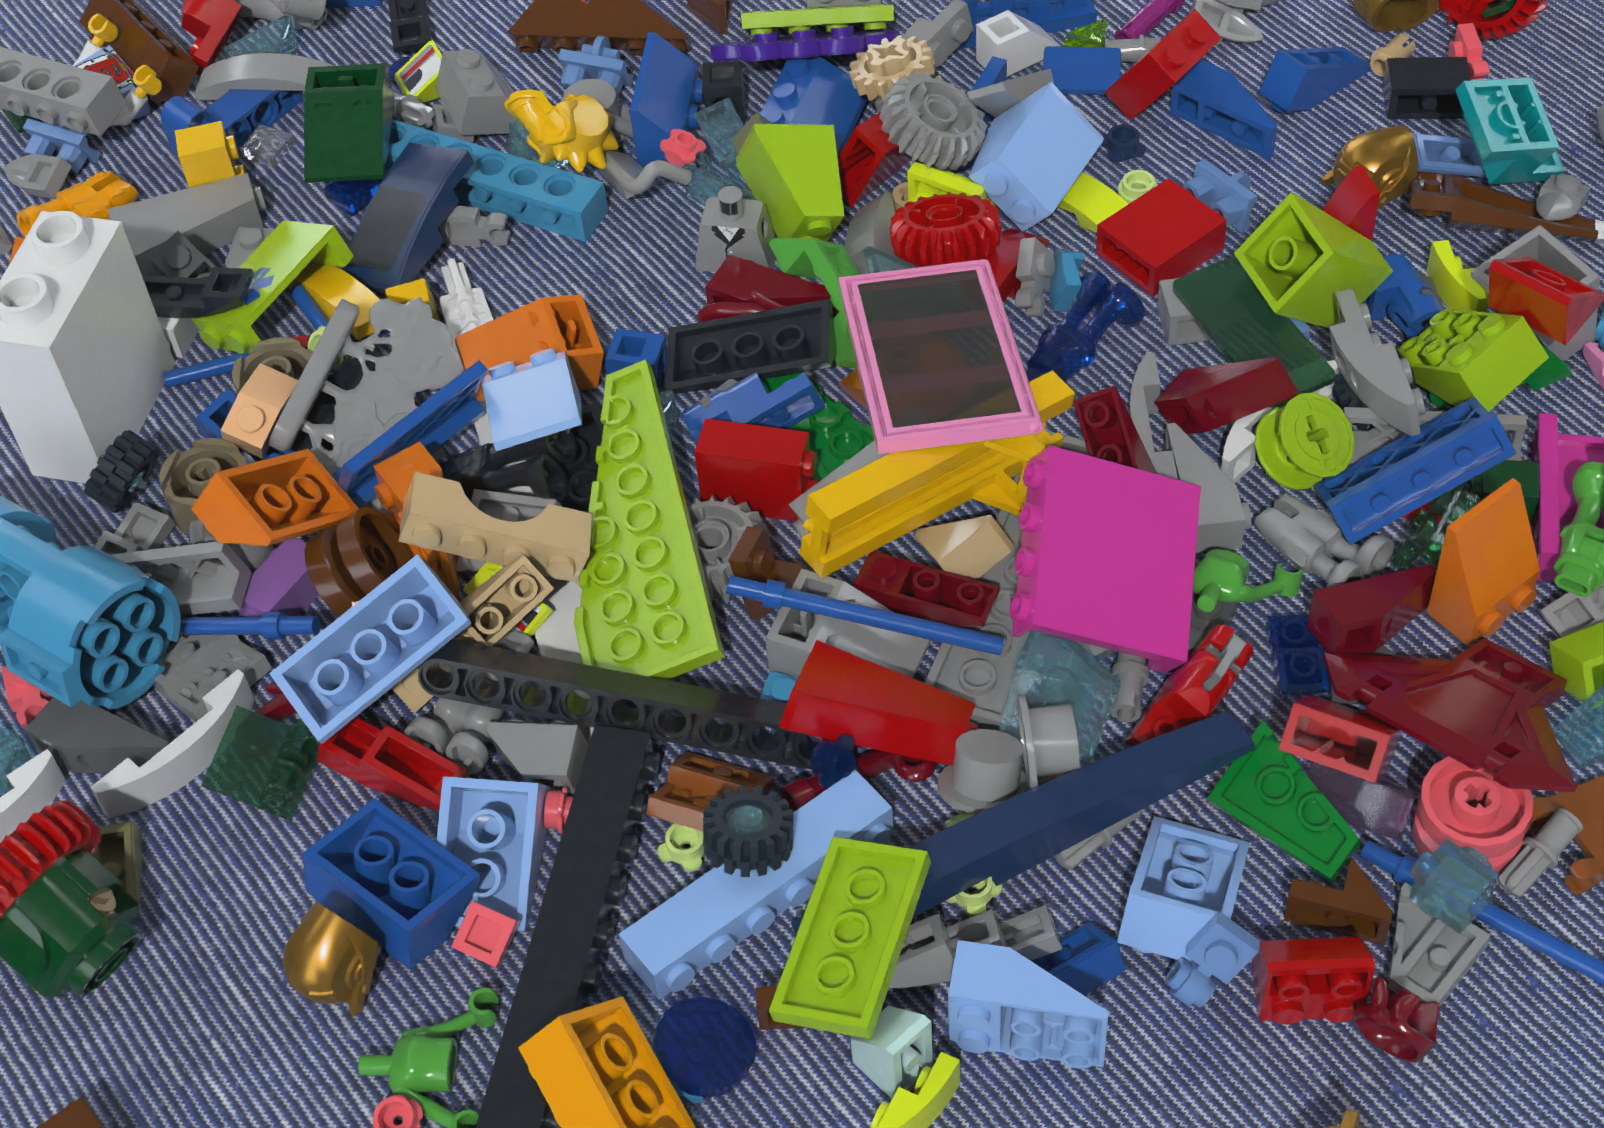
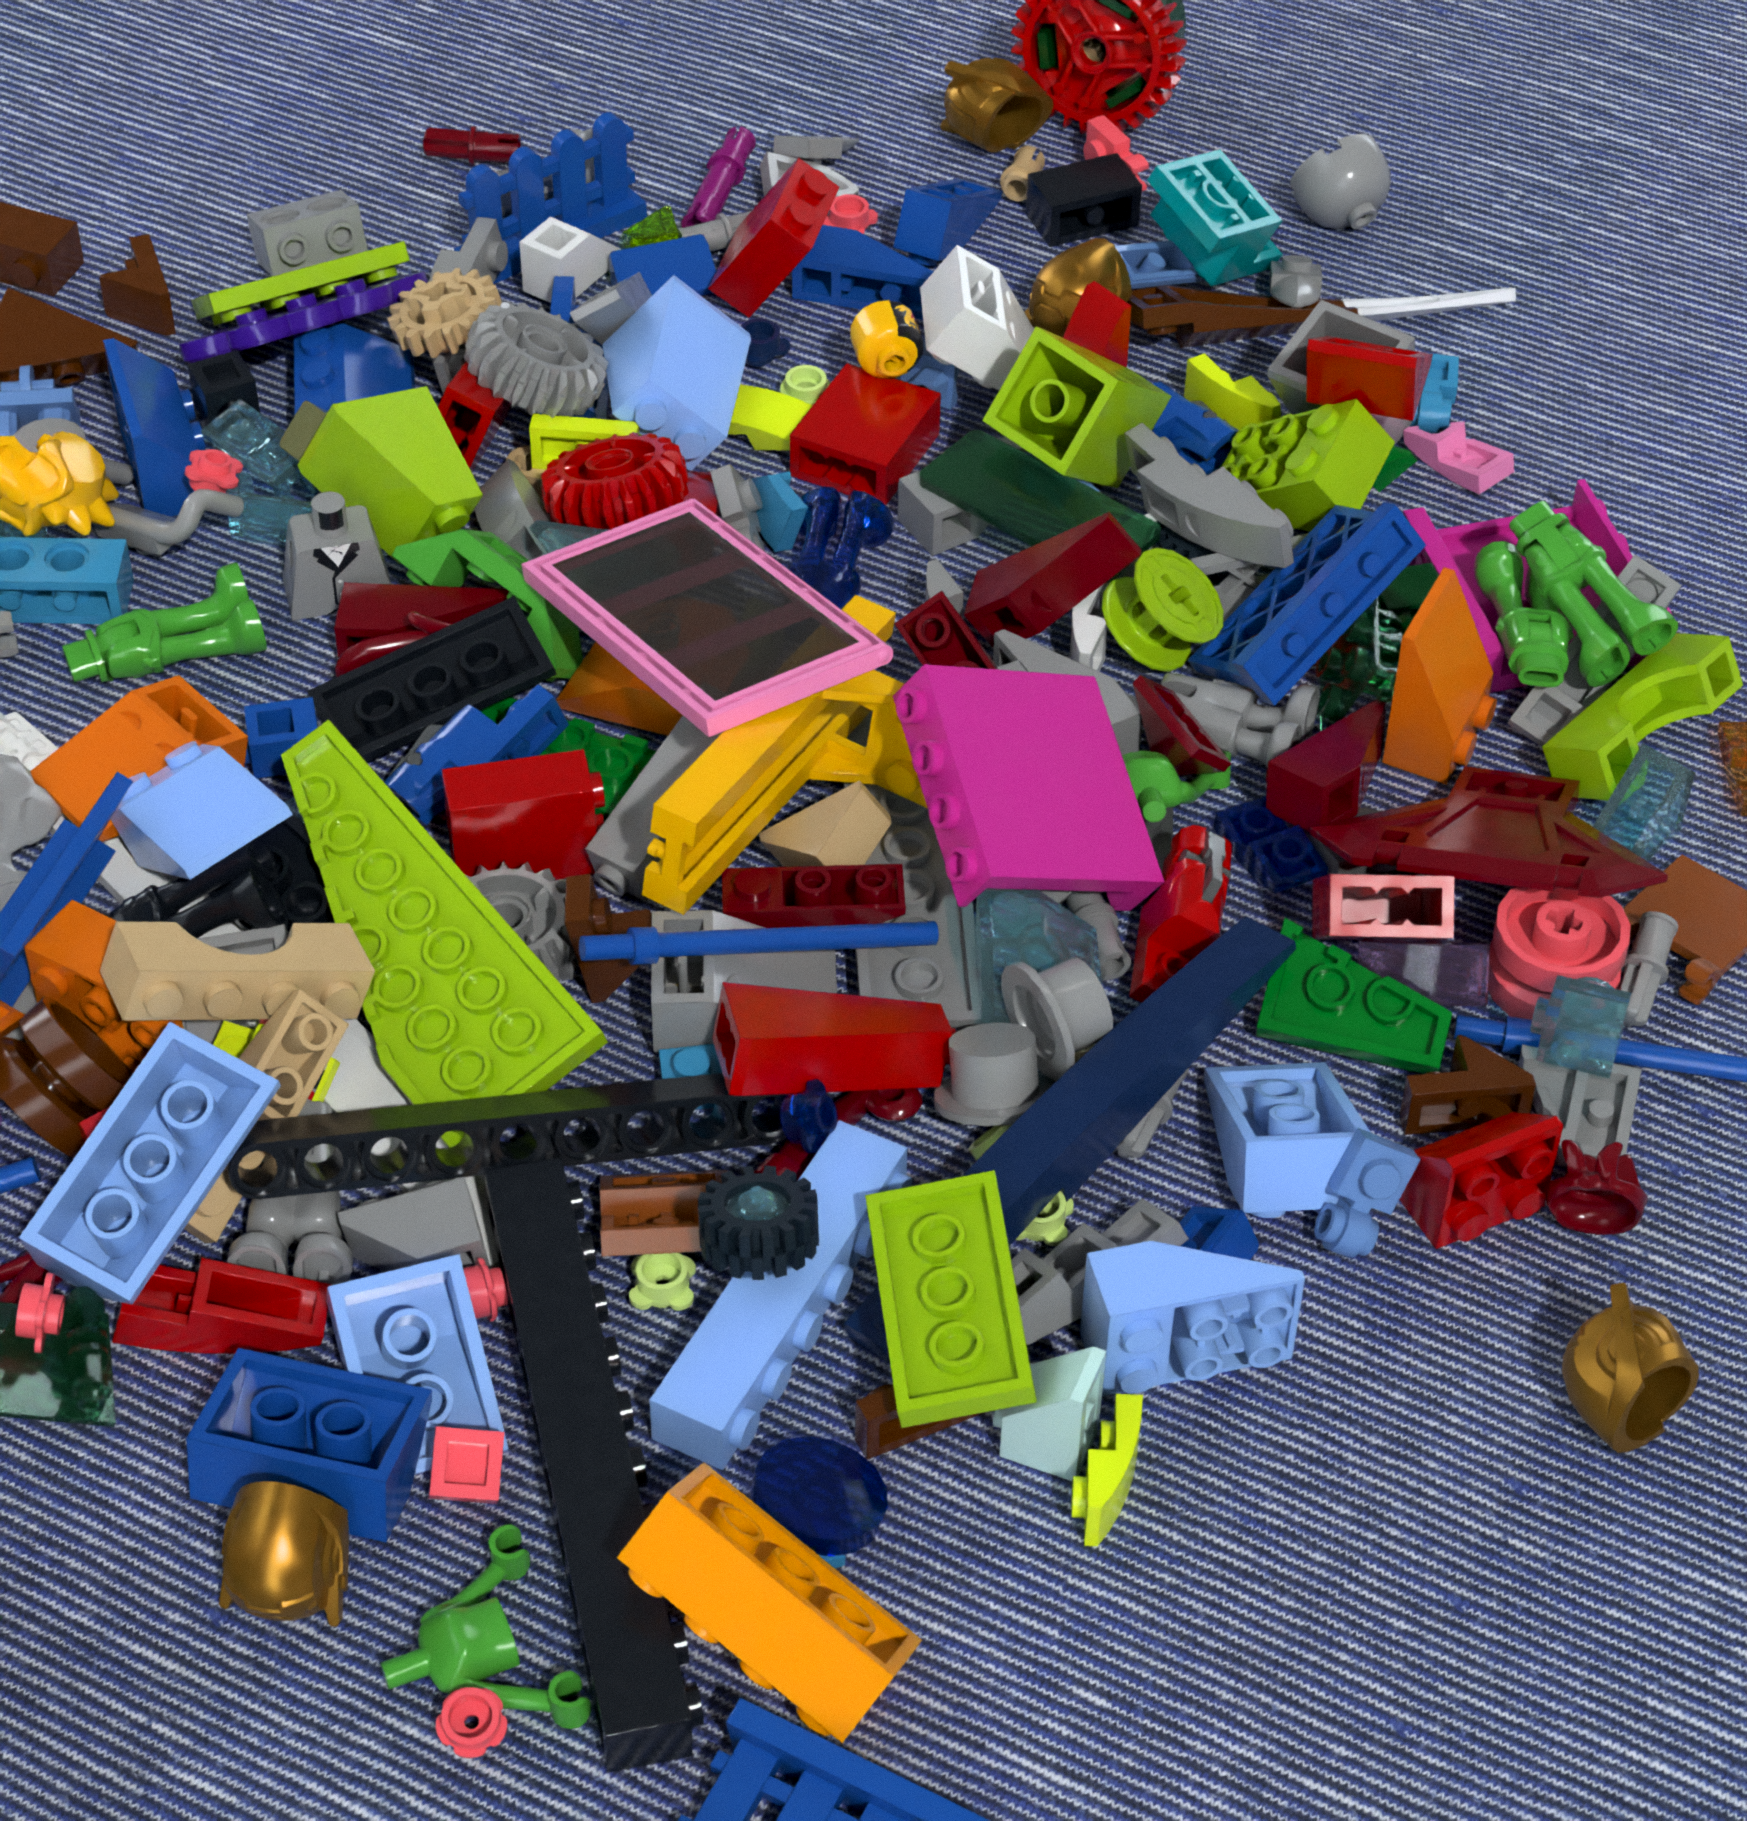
camera: 30 degrees left, 5 degrees down
none -> coral plate [15,1272,65,1354]
none -> bright green piece [62,562,267,683]
none -> coral plate [823,194,878,235]
none -> yellow head [850,300,923,378]
none -> white slope [920,245,1034,390]
none -> dark red slope [1133,675,1232,775]

